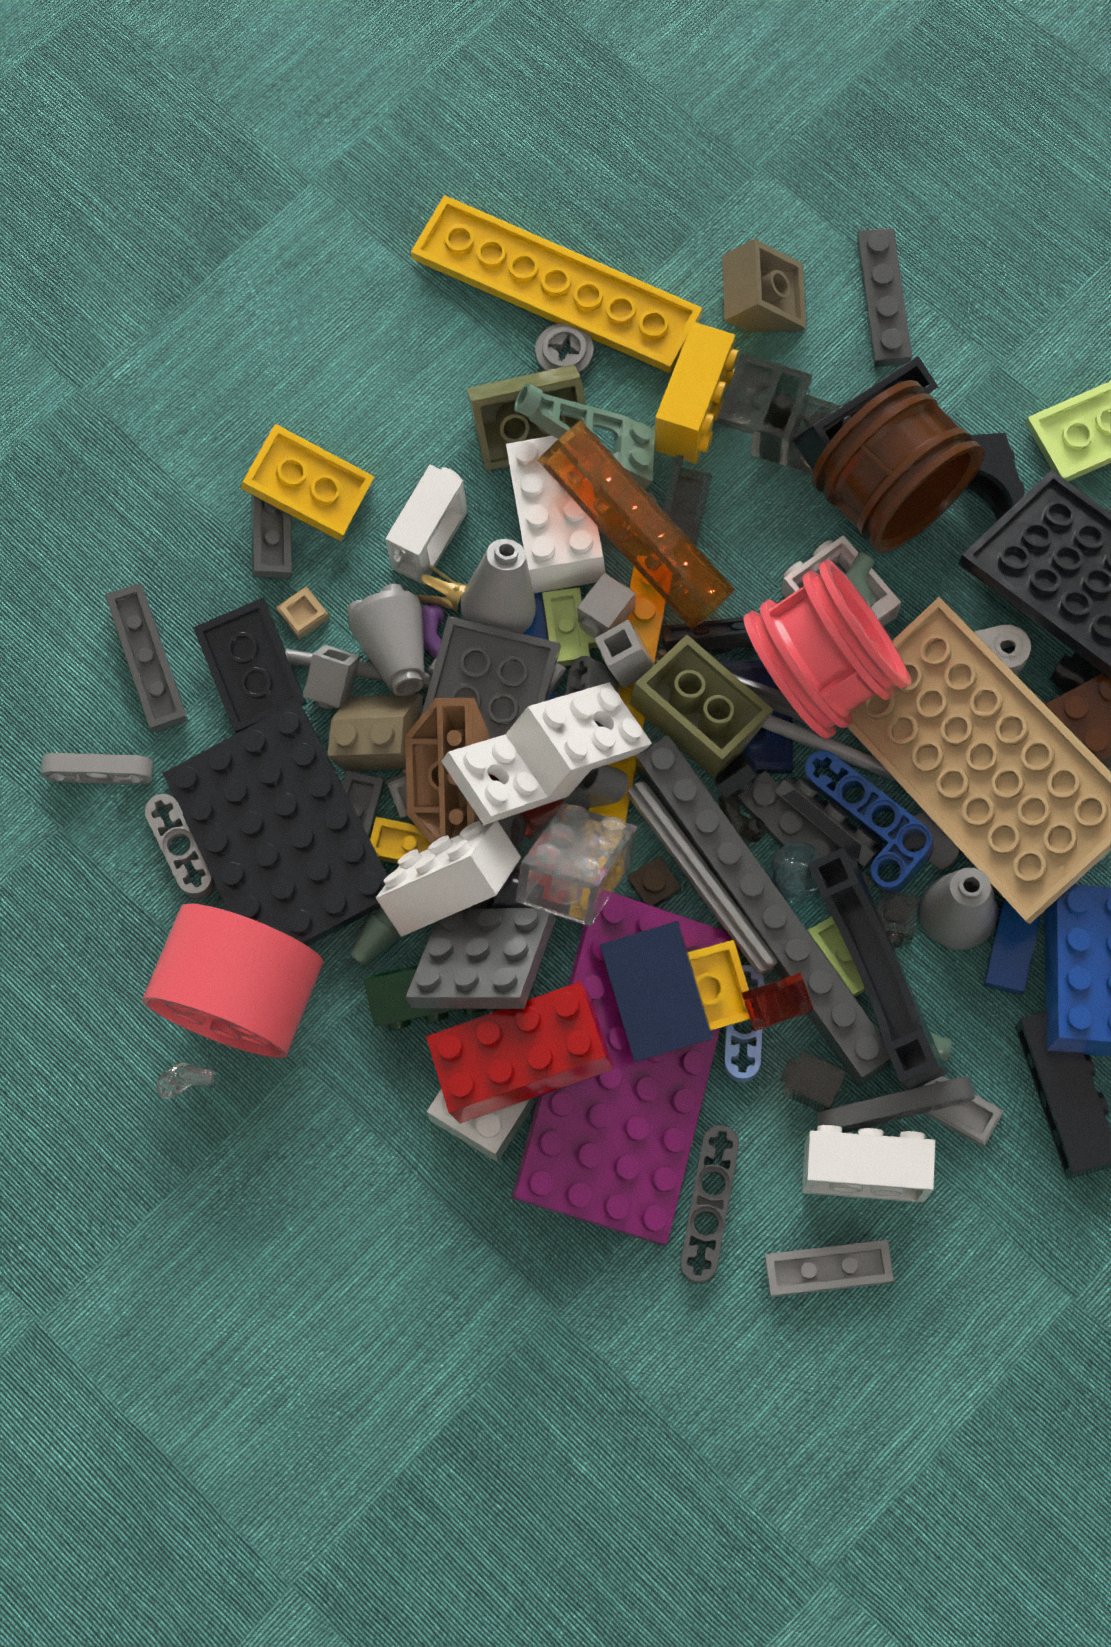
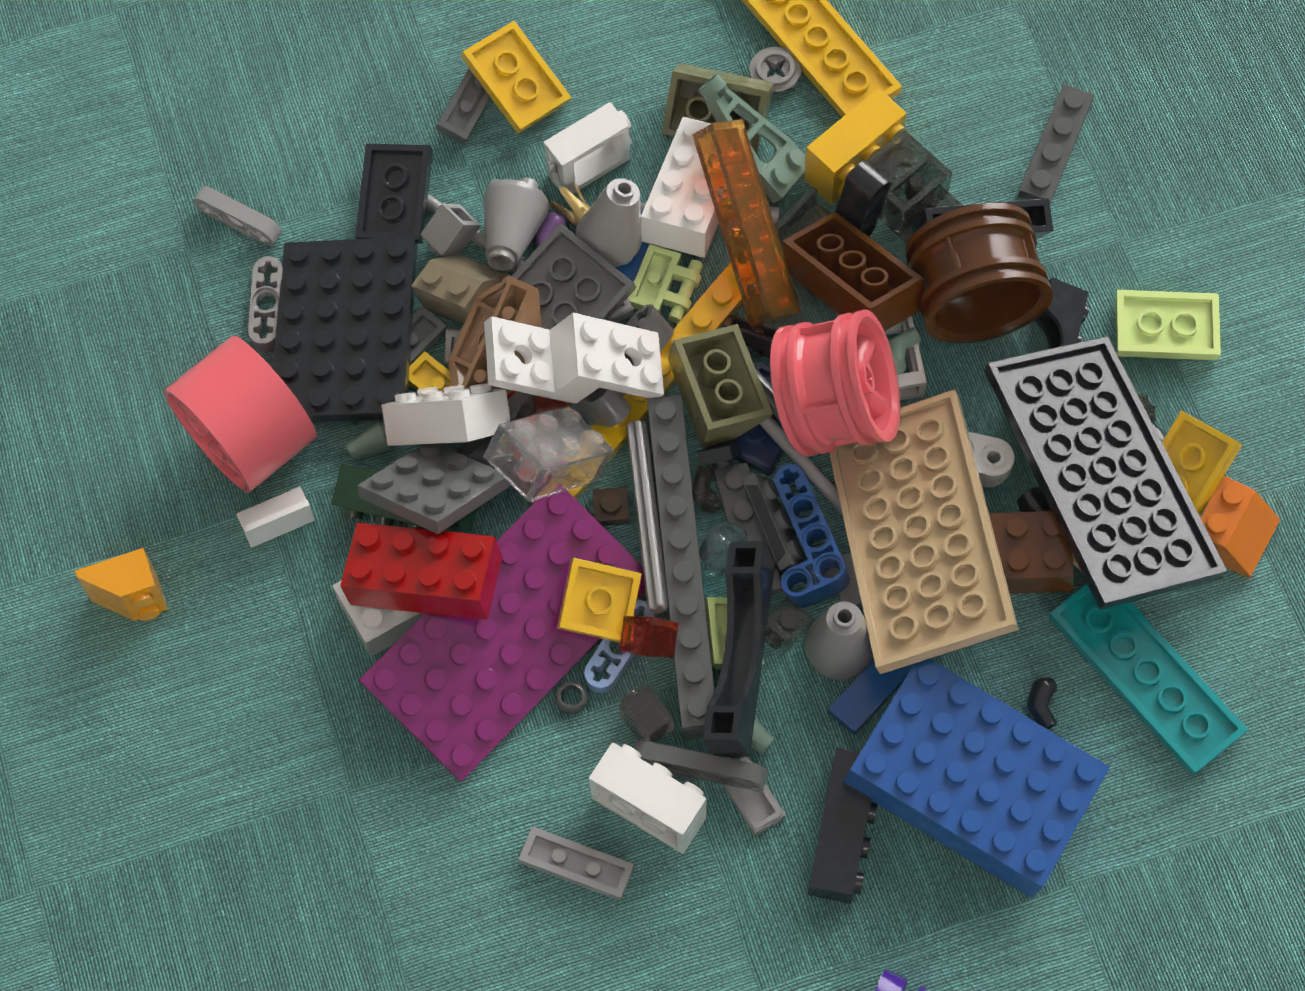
camera: 25 degrees right, 5 degrees down
dark grey plate [105,583,188,733] -> none
clear arm [156,1062,216,1099] -> none
tan tile [276,586,330,640] -> none
light grey brick [577,573,635,638] -> none
light grey brick [594,620,654,689] -> none
dark blue tile [600,921,714,1062] -> none
dark grey beam [680,1125,739,1284] -> none
dark tan slope [722,239,806,332] -> none
none -> light orange slope [75,548,168,621]
none -> white panel [237,487,315,548]
none -> dark grey piece [555,681,588,714]
none -> reddish brown brick [783,211,923,331]
none -> black beam [835,161,891,237]

